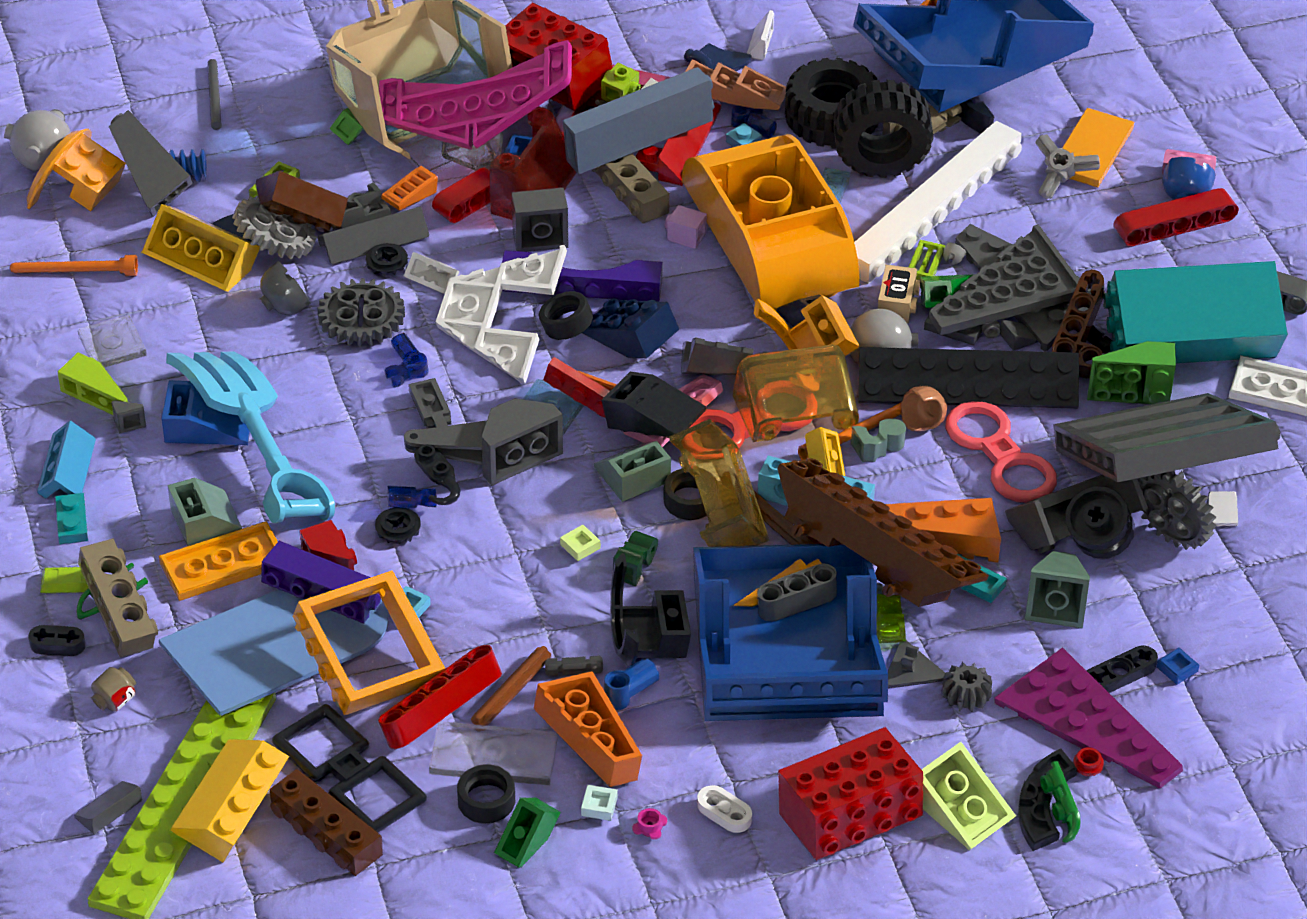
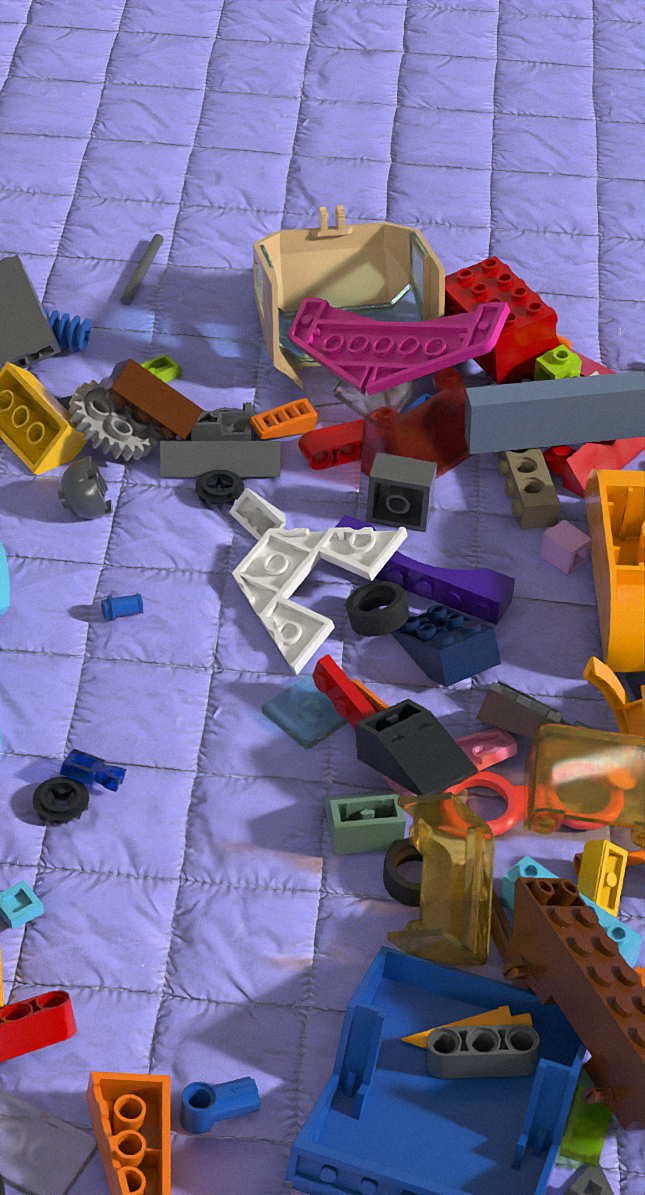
camera: 20 degrees right, 0 degrees up
dark grey gear [317,278,405,347] -> none
bright green panel [329,108,363,145] -> none
clear blue bar [384,332,429,388] -> none
dark grey slope [404,398,563,505] -> none
dark grey hinge [408,378,452,429] -> none
dark orange axle [471,646,552,730] -> none
dark grey axle [545,656,603,676] -> none
yellowish green plate [560,525,601,561] -> none
black piece [610,553,691,666] -> none
dark green leg [613,531,658,586] -> none
none -> blue pin [101,593,143,621]

